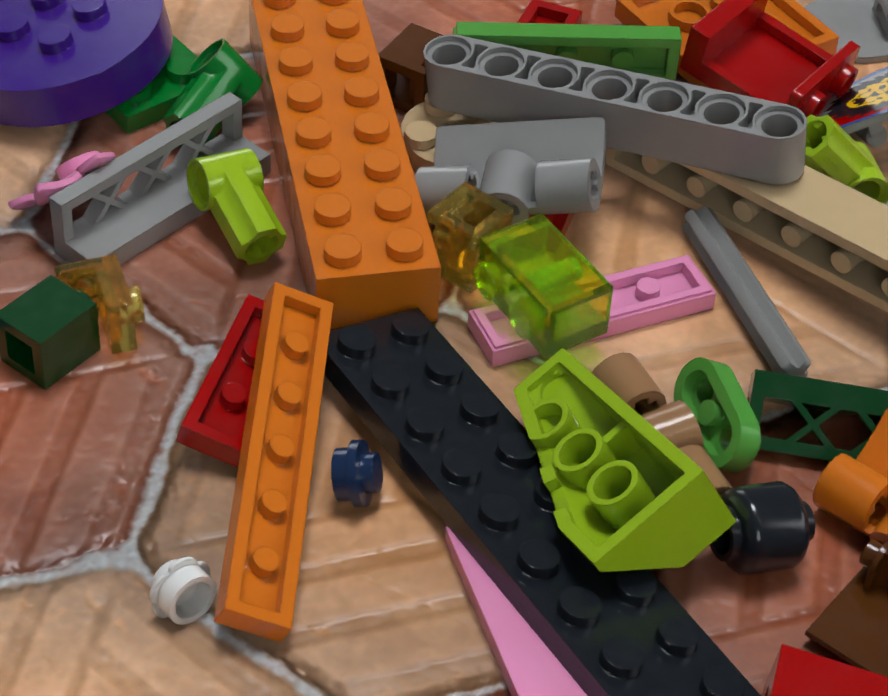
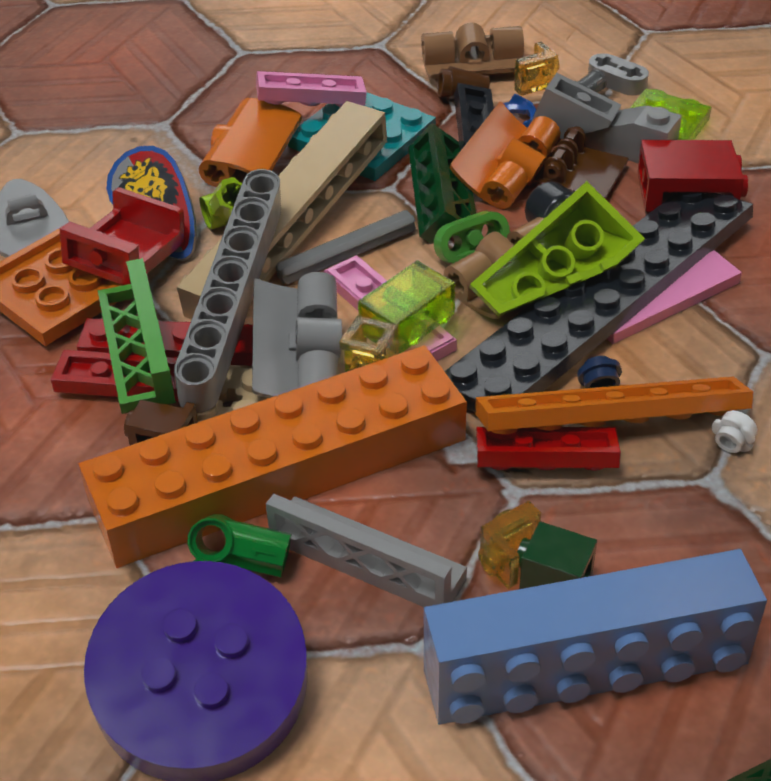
camera: 100 degrees left, 0 degrees up
bright pink plate [8,151,116,210] -> none
lime piece [186,148,287,265] -> none

